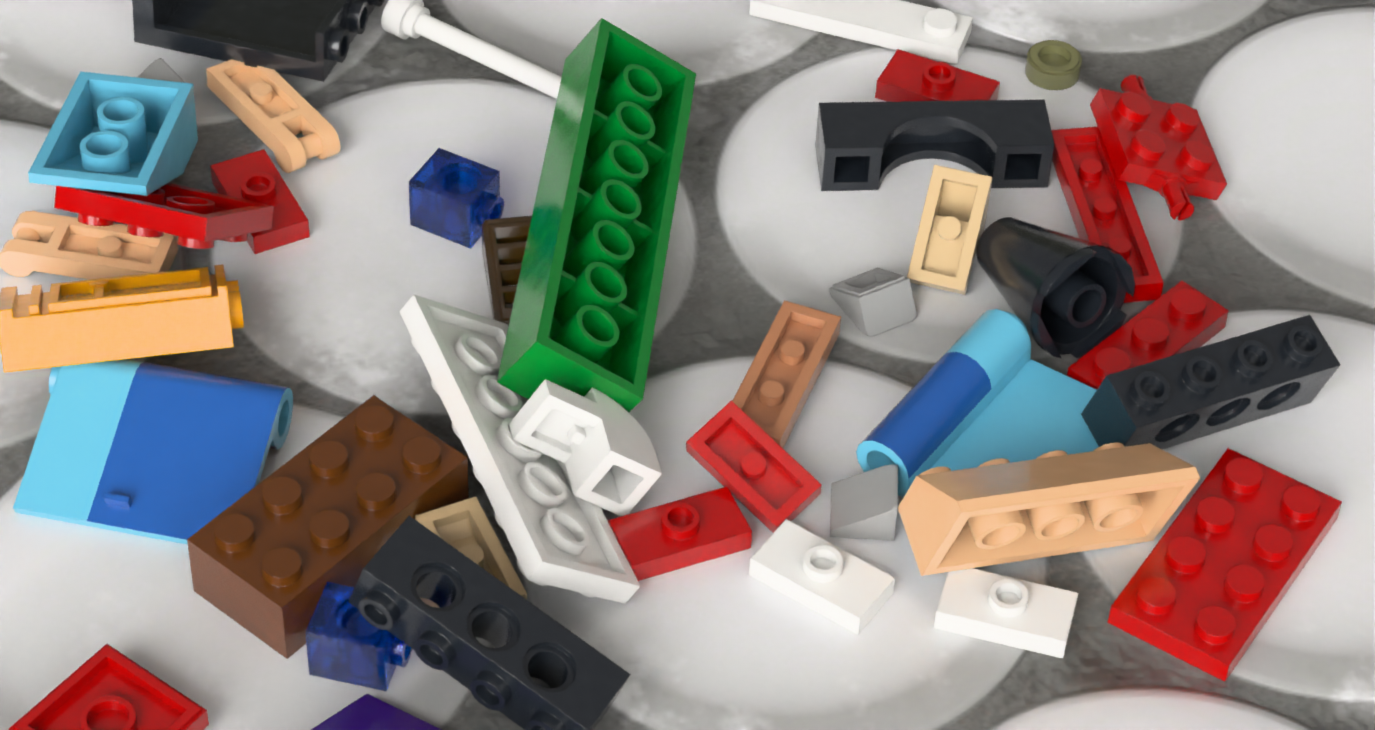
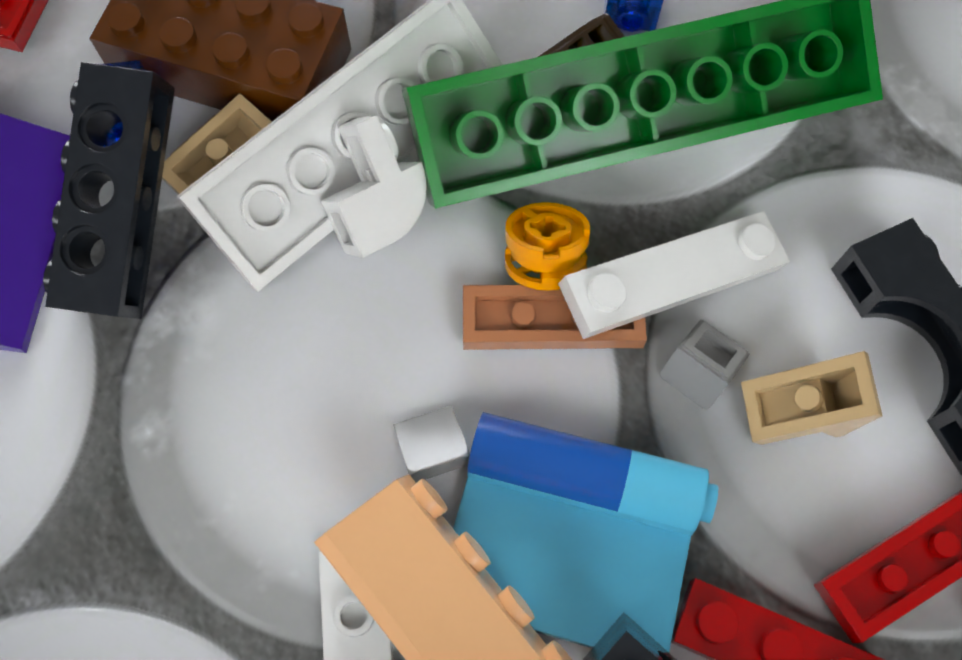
camera: 70 degrees right, 25 degrees up
red plate [608,486,752,581] -> none
red plate [686,401,822,533] -> none
white plate [749,519,895,635] -> none
black cone [976,217,1135,359] -> none
none -> light orange wheel [505,202,590,291]
none -> white plate [558,211,790,339]

